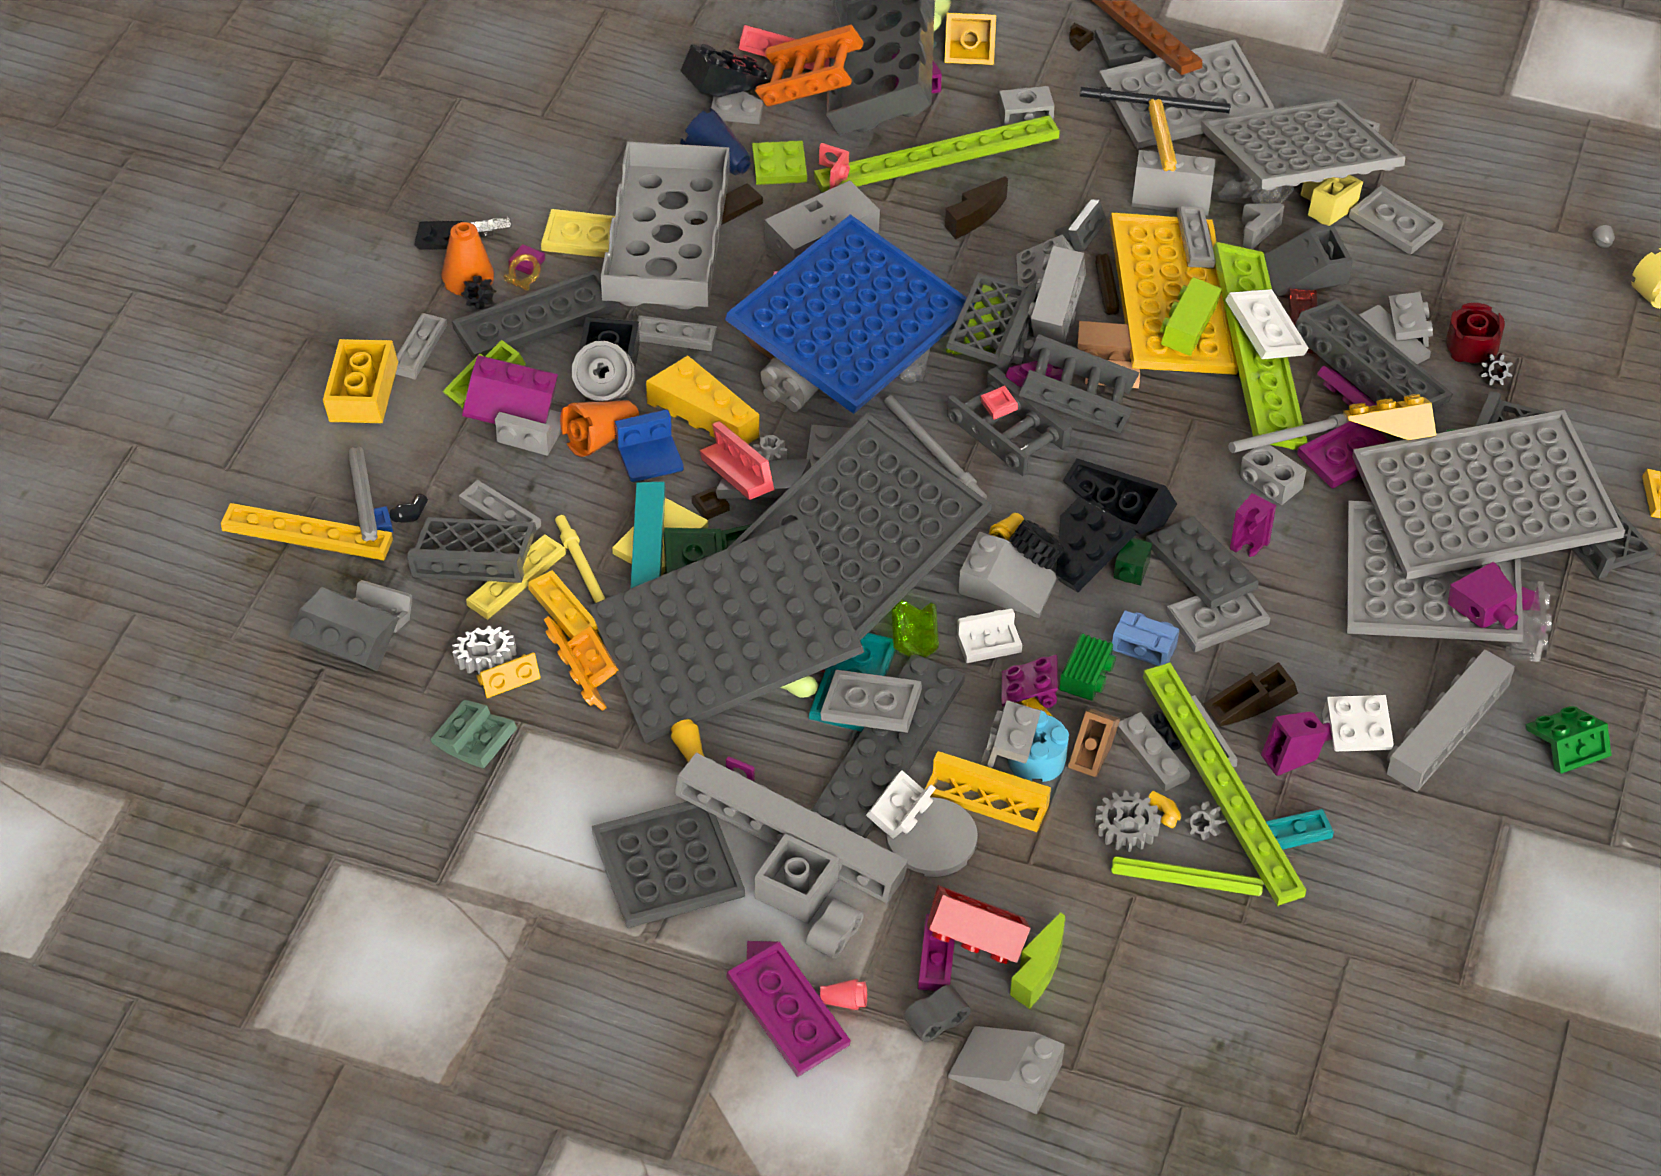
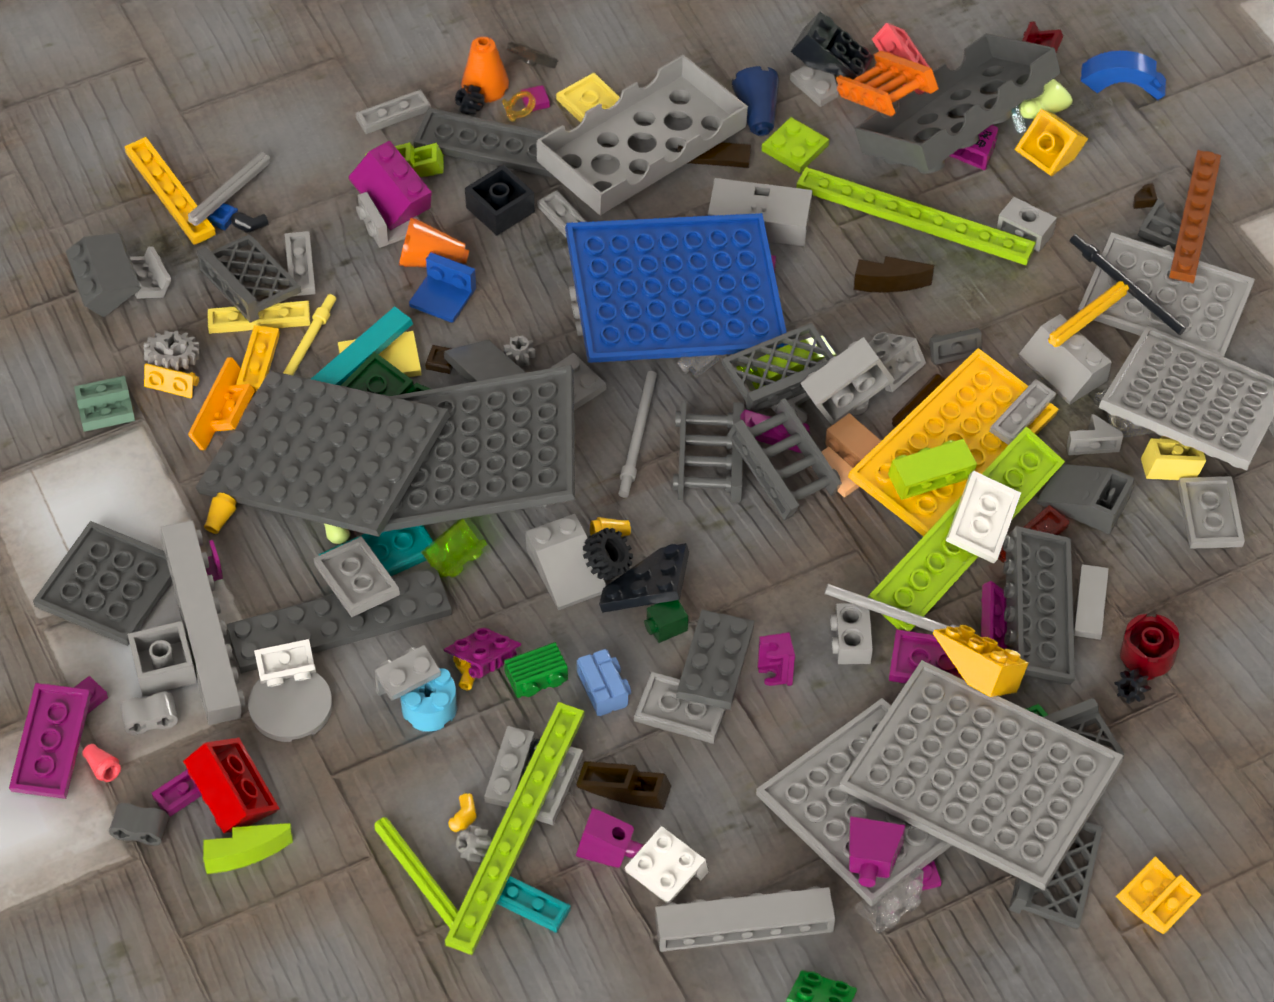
camera: 45 degrees right, 5 degrees up
yellow brick [323,339,398,423] -> none
black plate [414,221,464,250] -> none
light grey wheel [572,341,635,402] -> none
yellow wedge [646,355,759,444] -> none
coral fence [700,421,774,500] -> none
coral bracket [819,143,850,189] -> none
yellow fence [925,751,1051,832] -> none
light grey slope [948,1026,1065,1114] -> none
white bracket [956,609,1022,663] -> none
coral tile [981,386,1018,420] -> none
black wedge [1063,458,1177,534] -> none
medium nougat slope [1068,709,1120,777] -> none
light grey gear [1094,791,1161,852] -> none
light grey bracket [1389,292,1433,347] -> none

